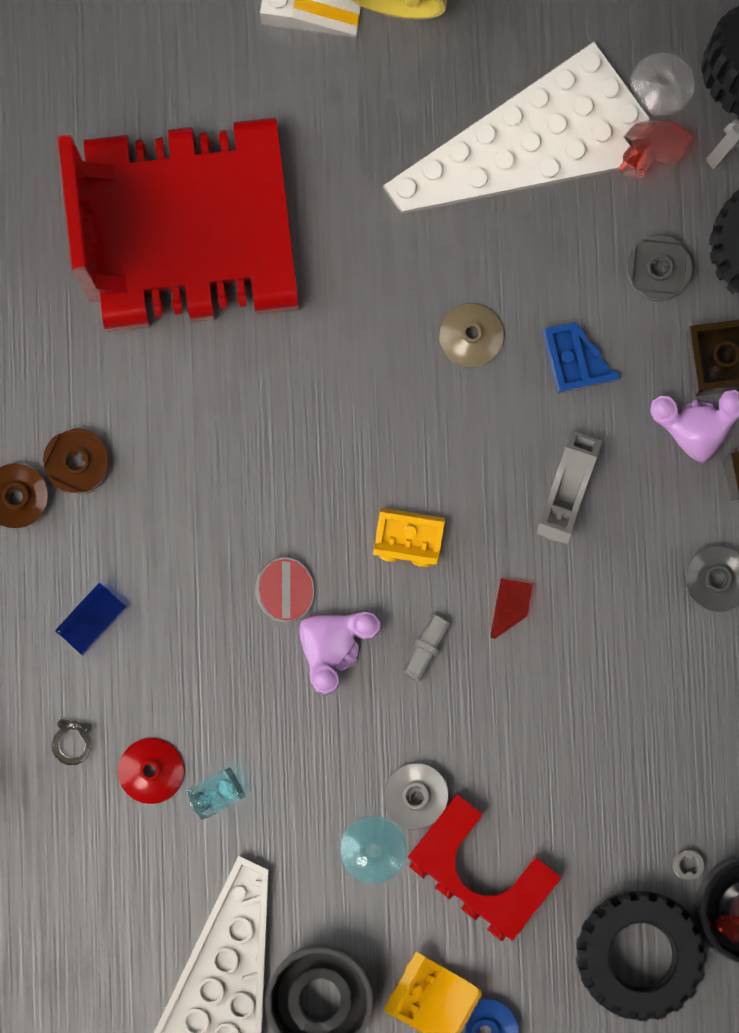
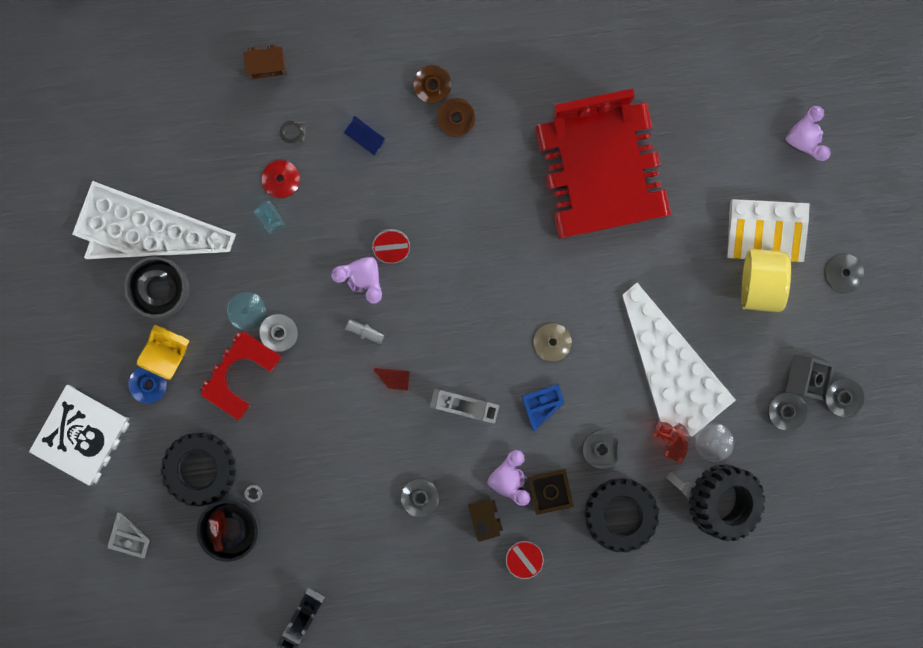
camera: 90 degrees right, 5 degrees up
yellow bracket [373,508,445,567] -> none

